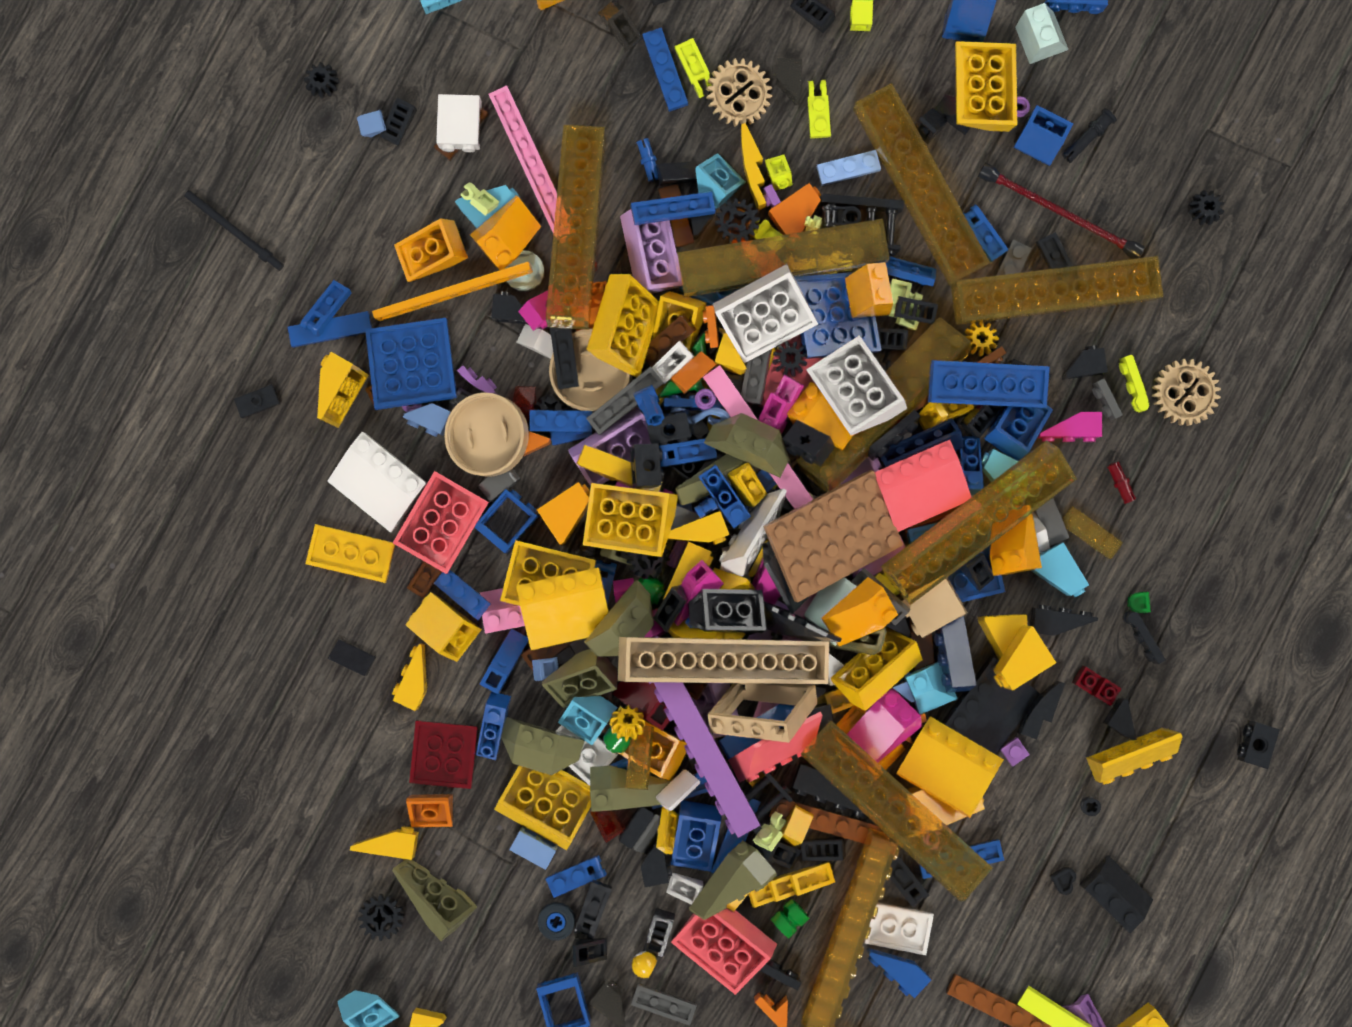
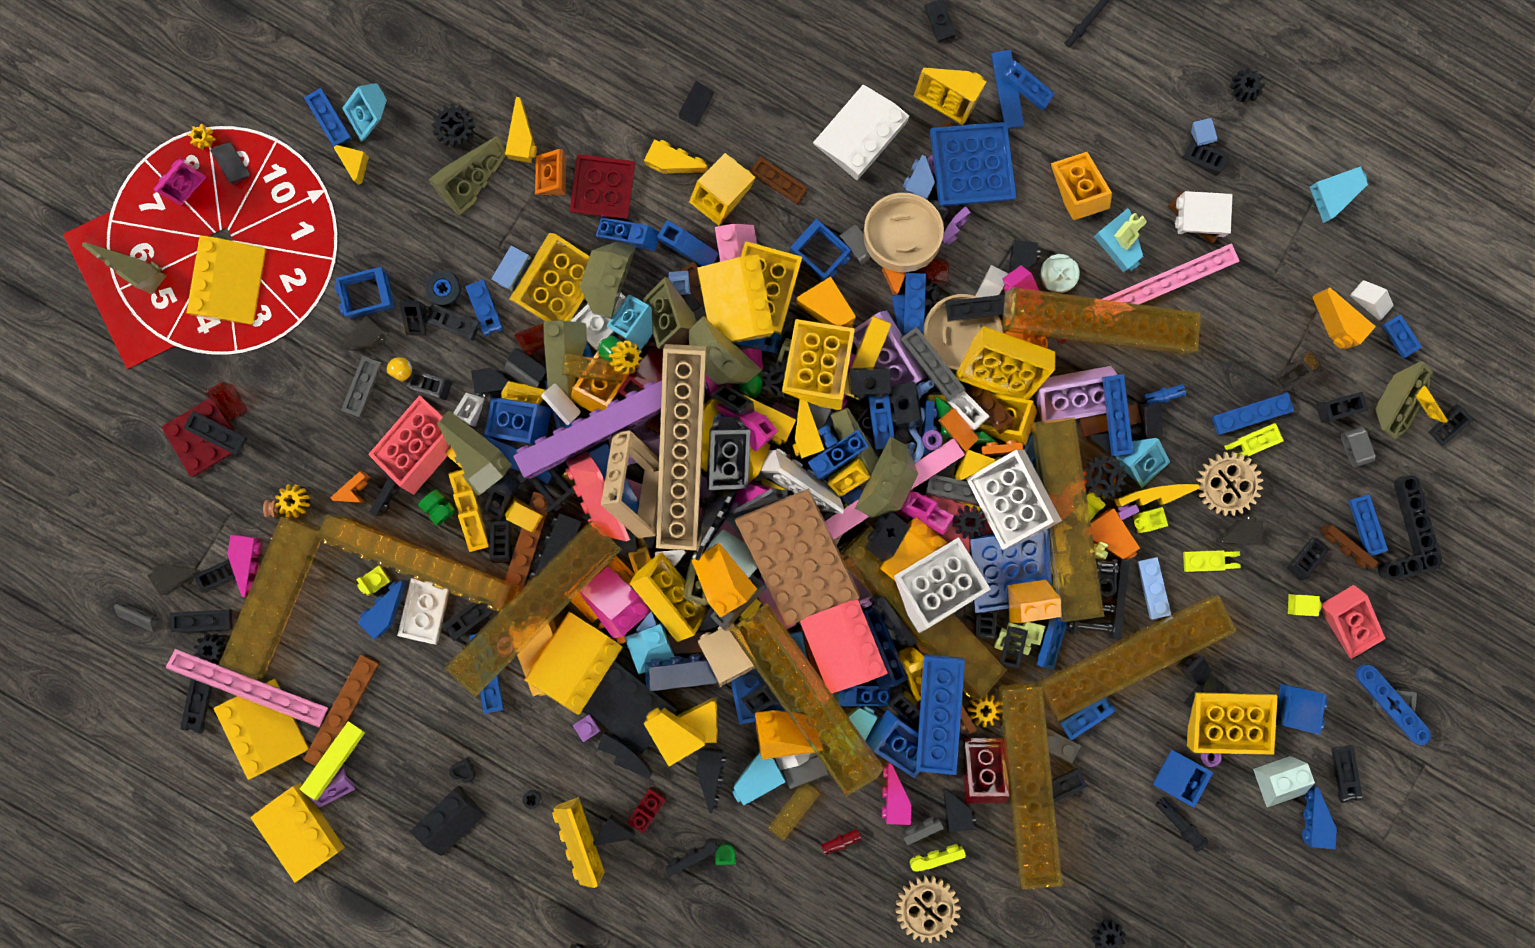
camera: 90 degrees right, 0 degrees up
yellow tile [305,524,395,583] -> none
light orange tile [372,262,533,321] -> none
coral slope [393,471,489,574] -> none
blue plate [434,570,491,620] -> none
light orange slope [470,195,541,270] -> none
blue piece [633,385,665,426] -> none
yellowish green plate [753,811,787,852] -> none
dark red hose [978,162,1145,260] -> none
none -> neon yellow bracket [356,565,392,595]
none -> dark red slope [964,738,1010,803]

